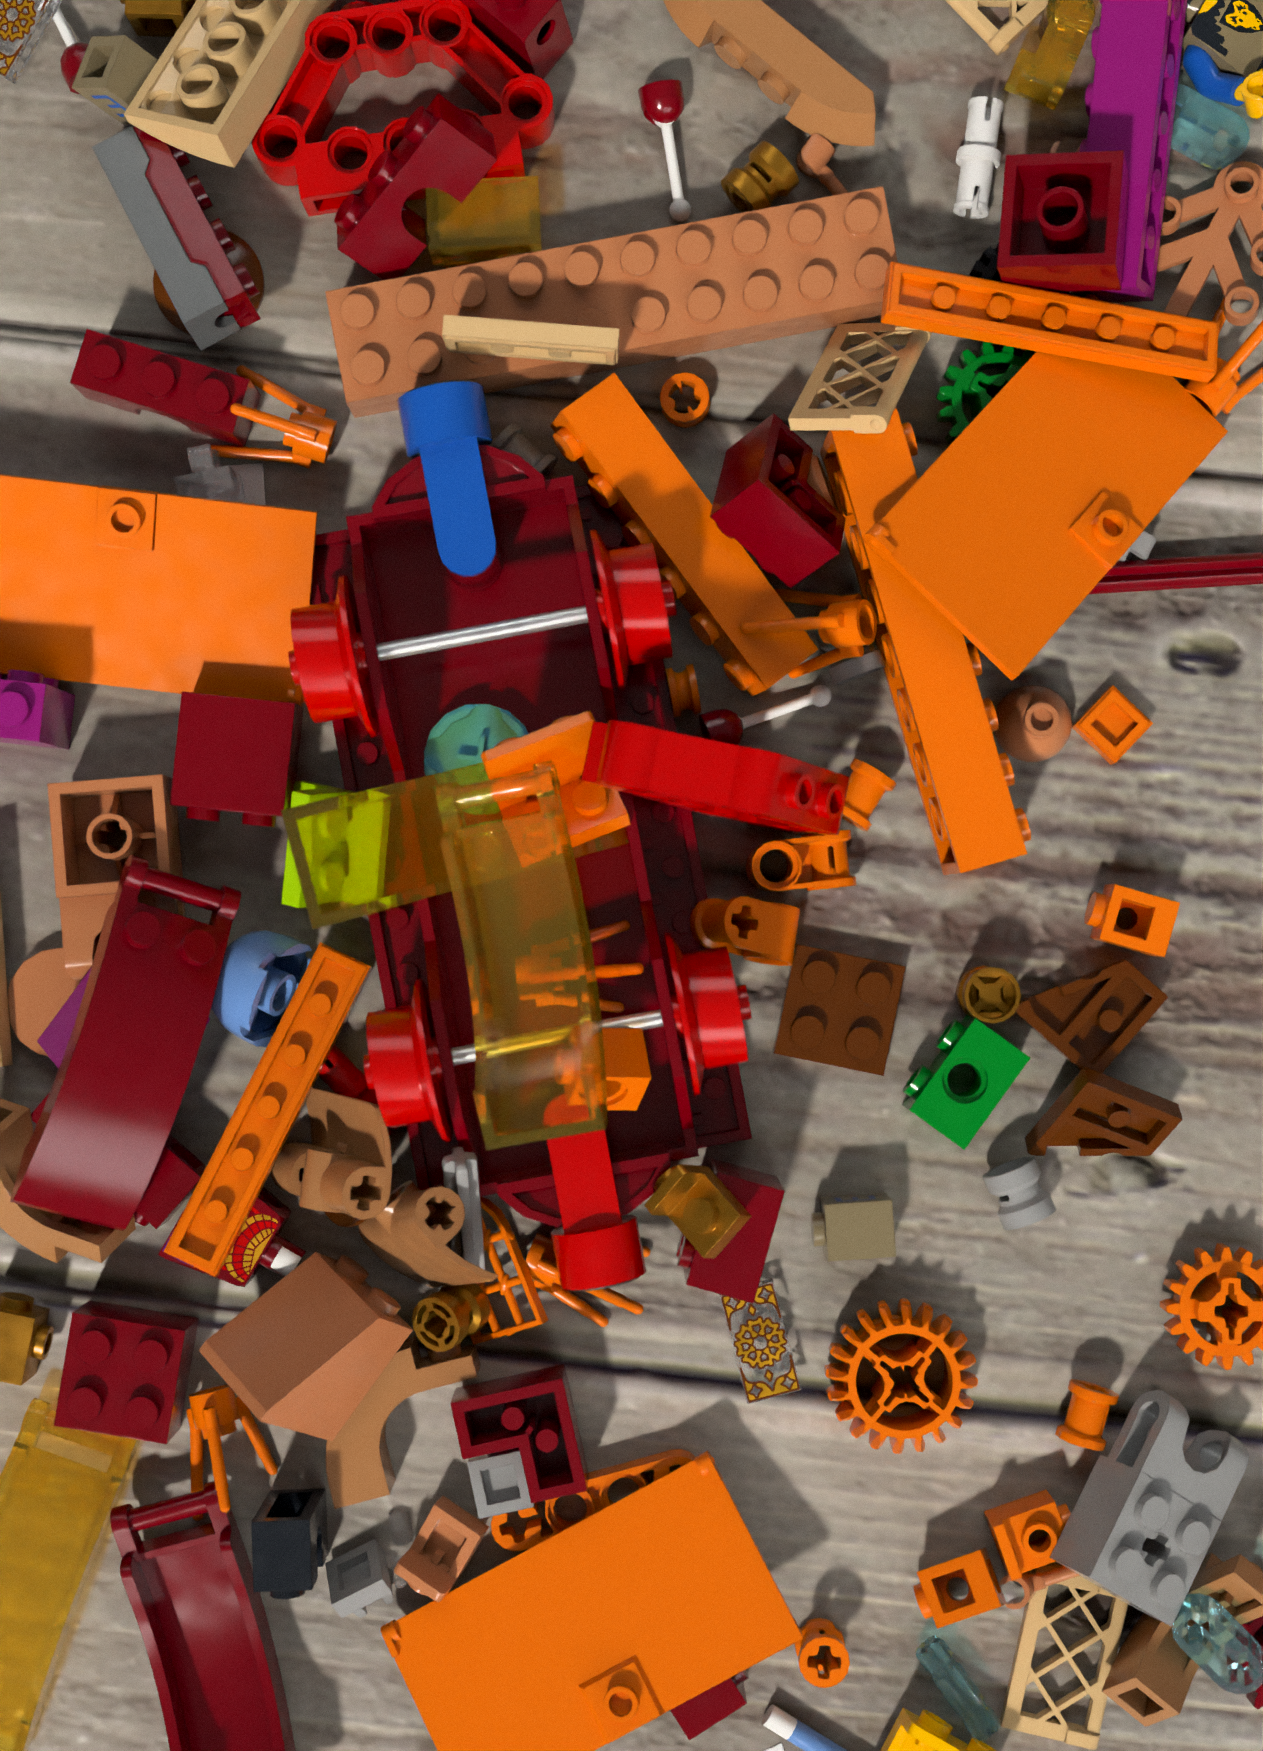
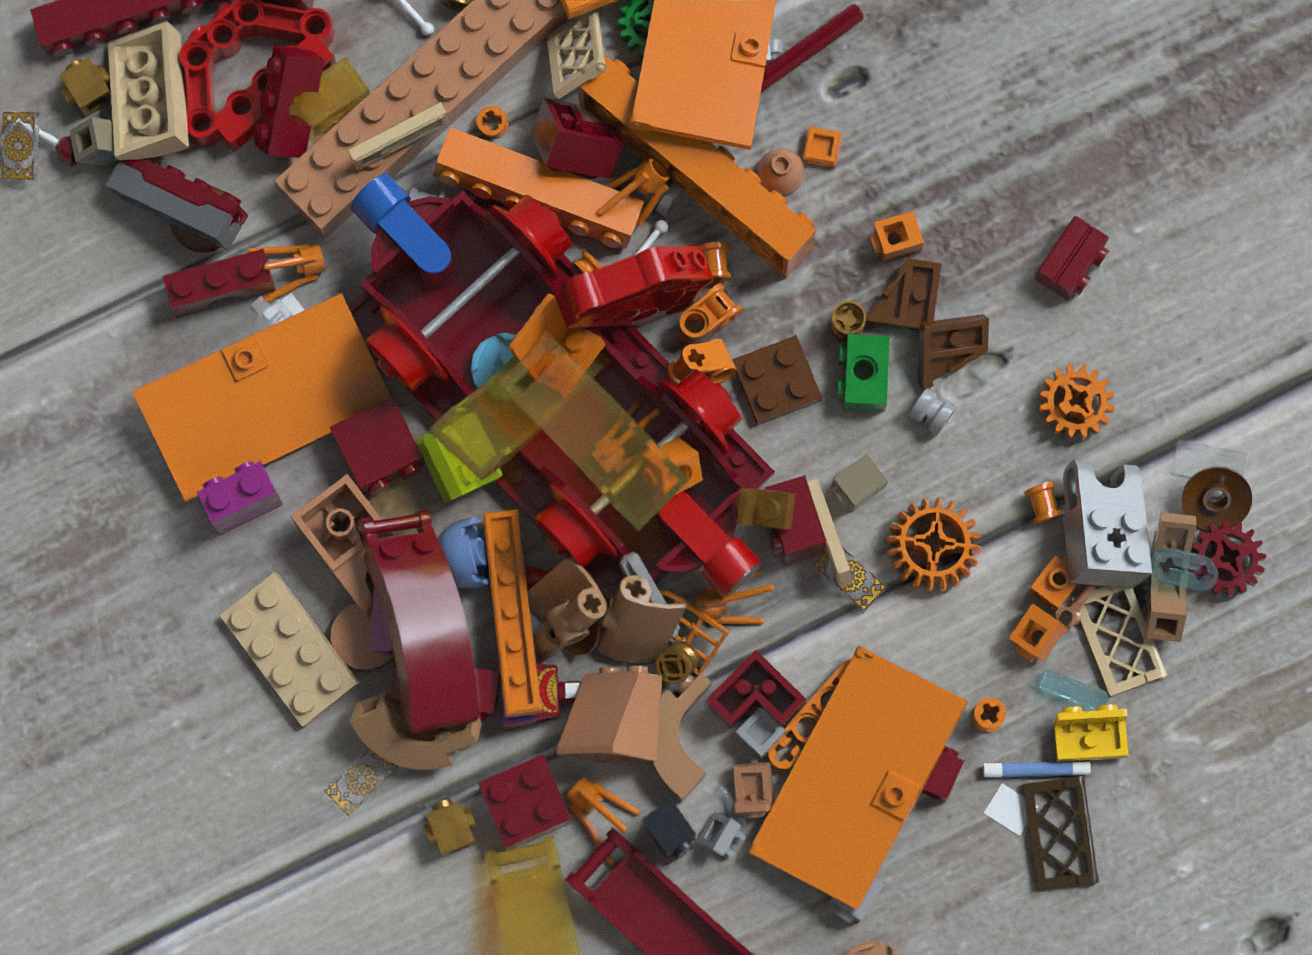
camera: 30 degrees left, 10 degrees down
none -> tan tile [808,478,852,587]

